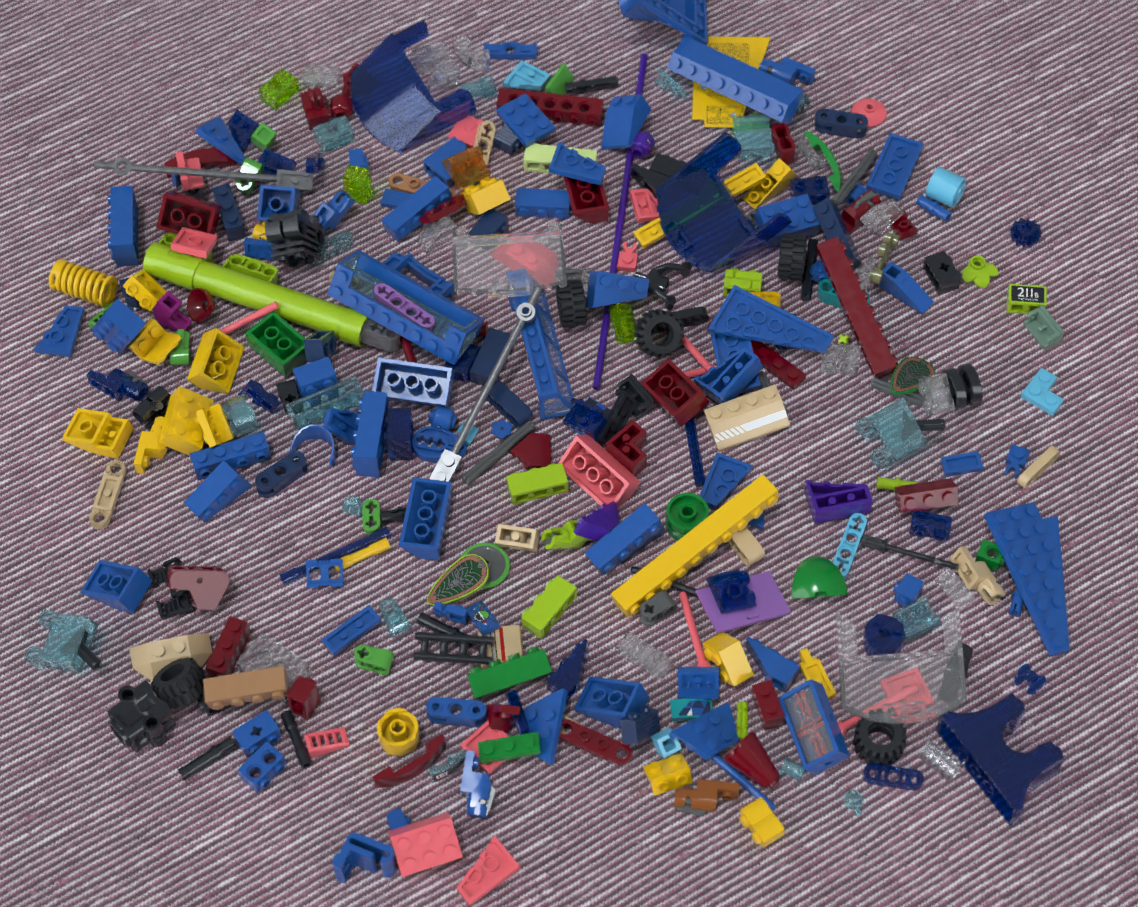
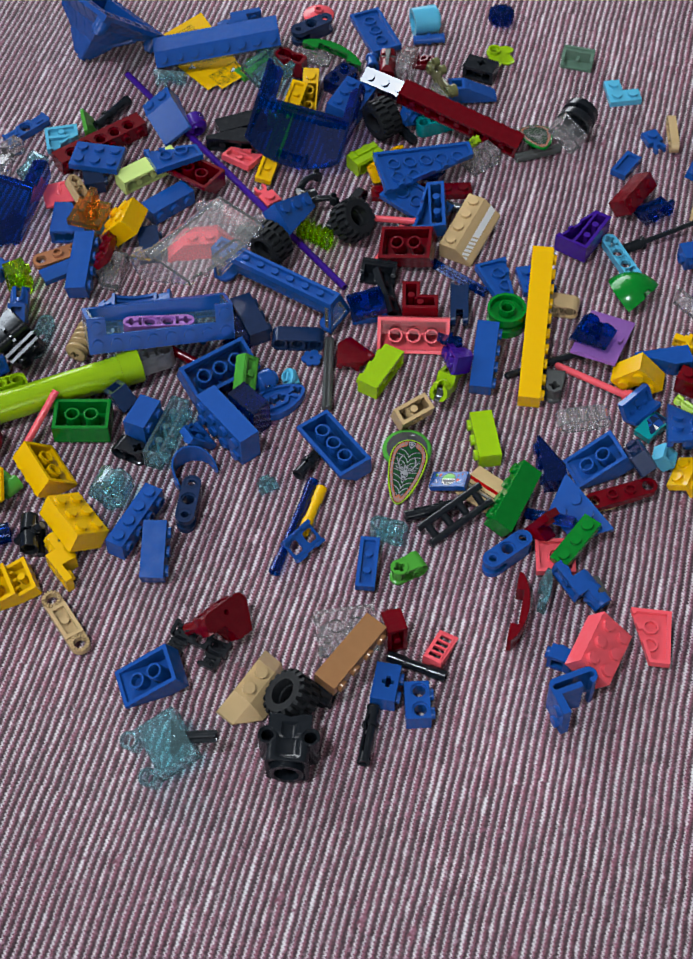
camera: 45 degrees left, 5 degrees down
yellow bracket [196,403,234,447] -> none
dark red brick [205,616,251,678] -> none
clear blue wing [238,379,281,413] -> none
bright green beam [362,499,381,536] -> none
yellow brick [377,708,420,756] -> none
flat silver bar [429,287,542,482] -> none
blue plate [433,602,468,625] -> none
dark grey axle [832,149,878,205] -> none
clear light blue piece [856,397,946,471] -> none
lime pin [876,477,917,493] -> none
brick [1006,284,1047,314] -> none
none -> bright green slope [233,353,259,393]
none -> clear blue piece [437,332,463,348]
none -> dark blue piece [450,282,469,326]

